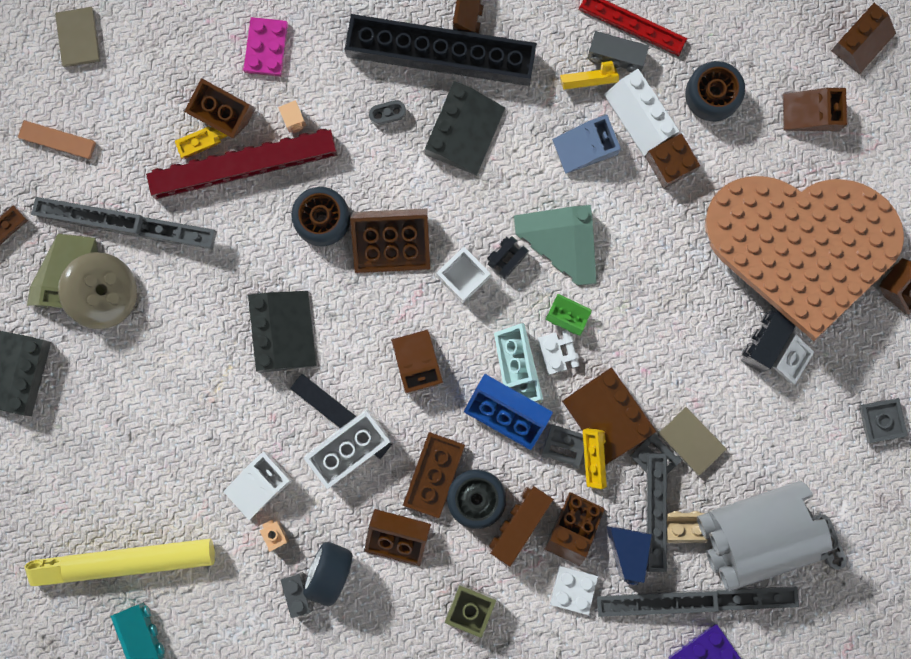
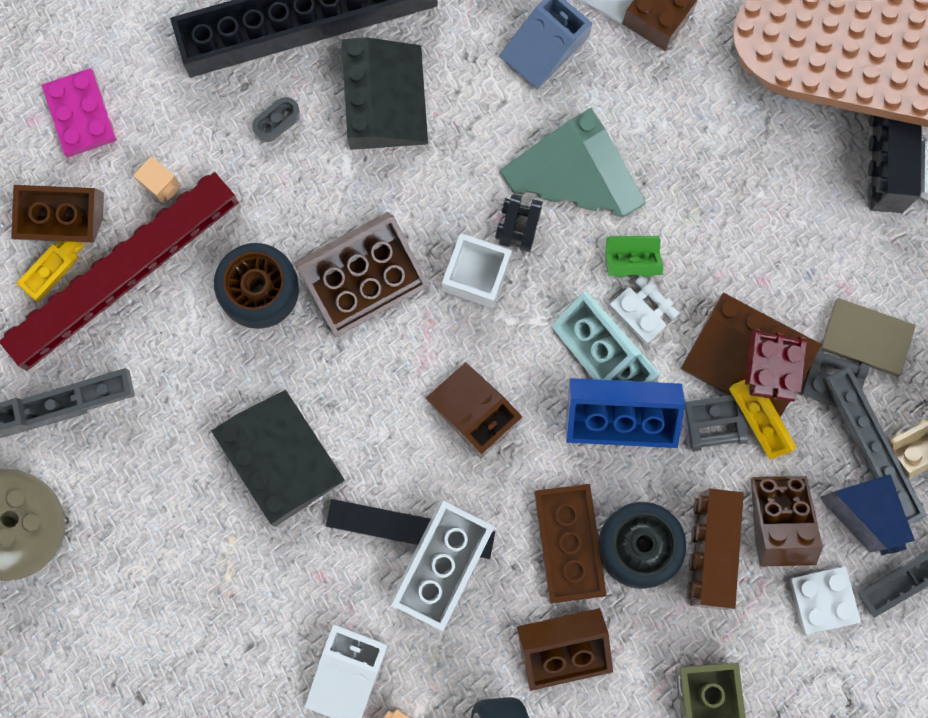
camera: 30 degrees left, 5 degrees down
none -> plate [745,329,806,402]

